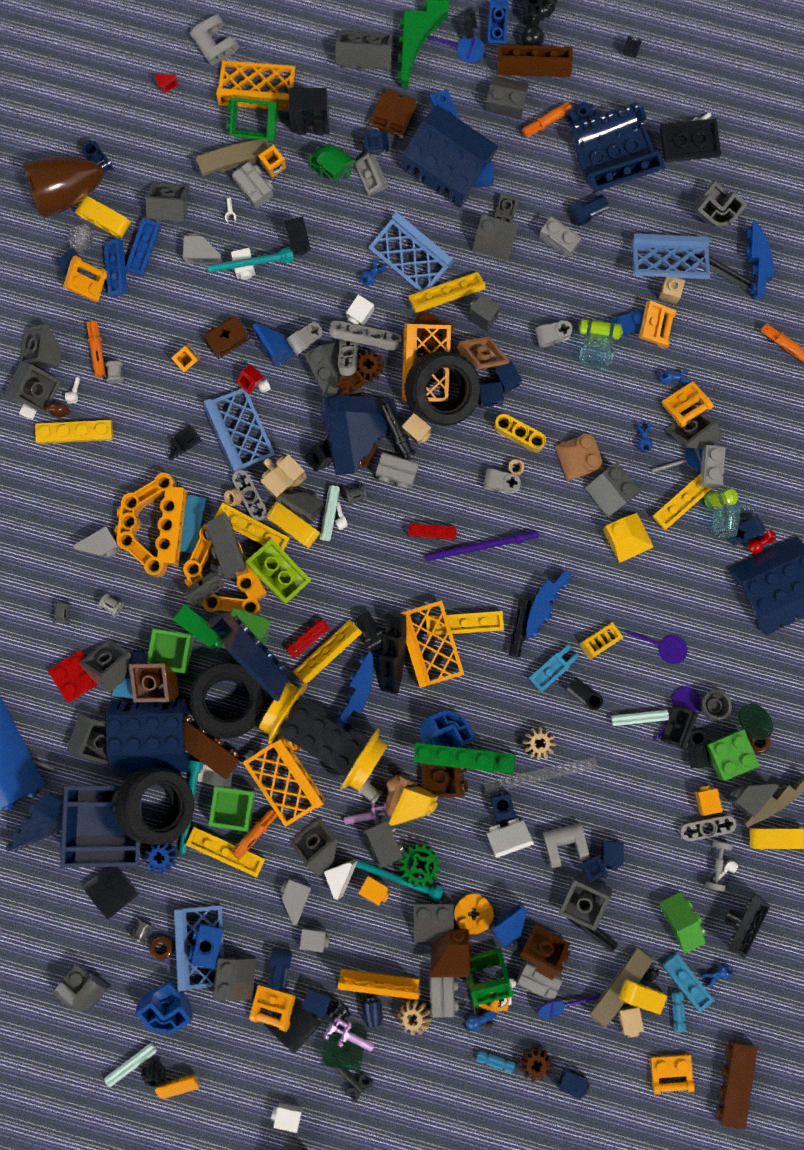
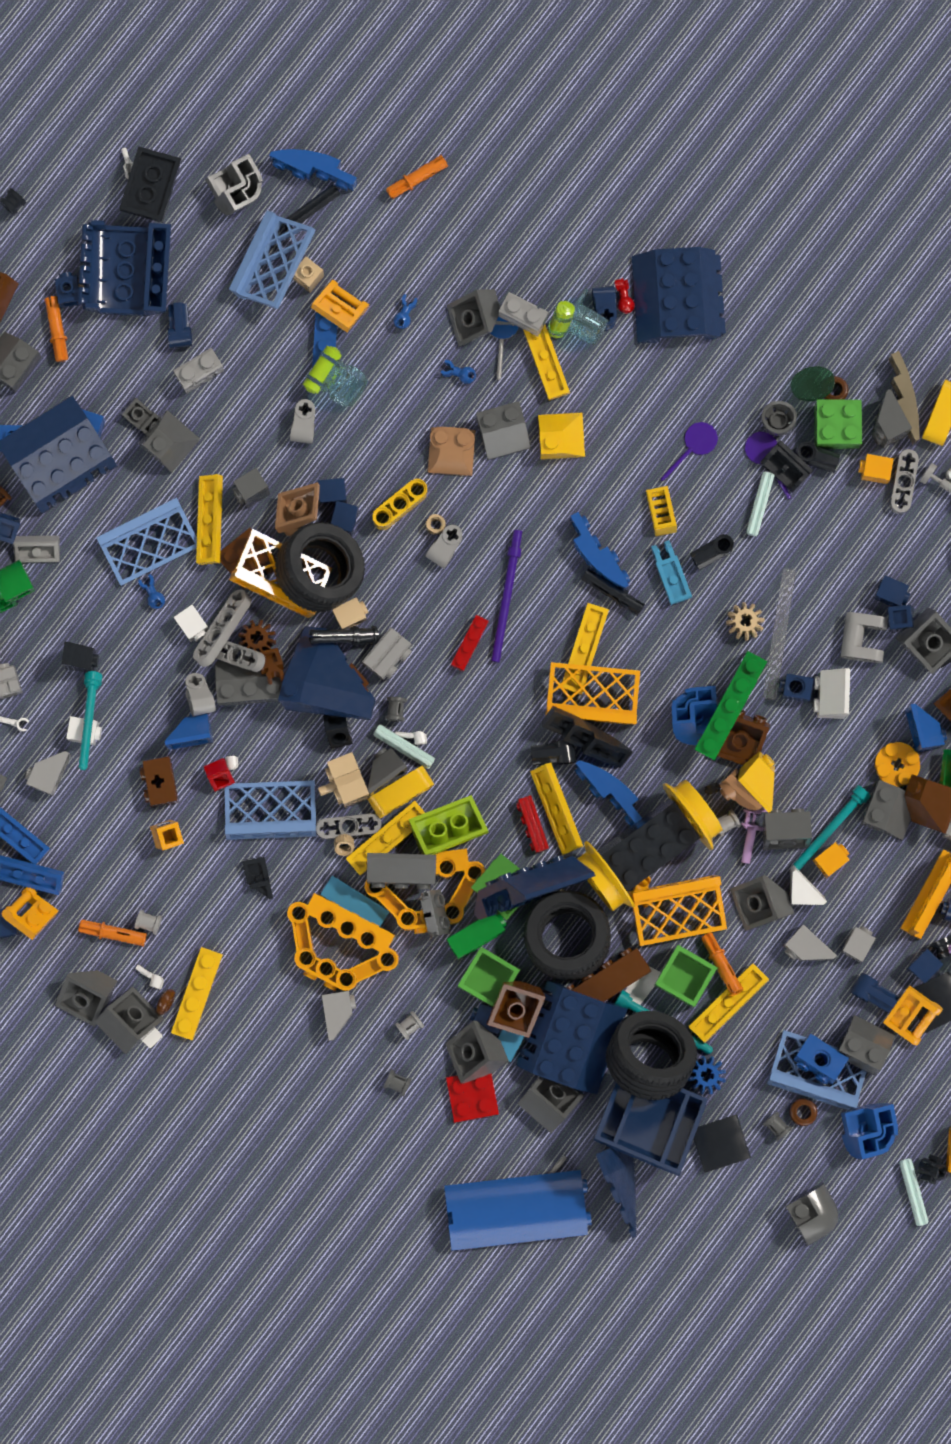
camera: 70 degrees left, 0 degrees up
green gear [398,844,441,887] -> none
light orange plate [662,381,714,428] -> none

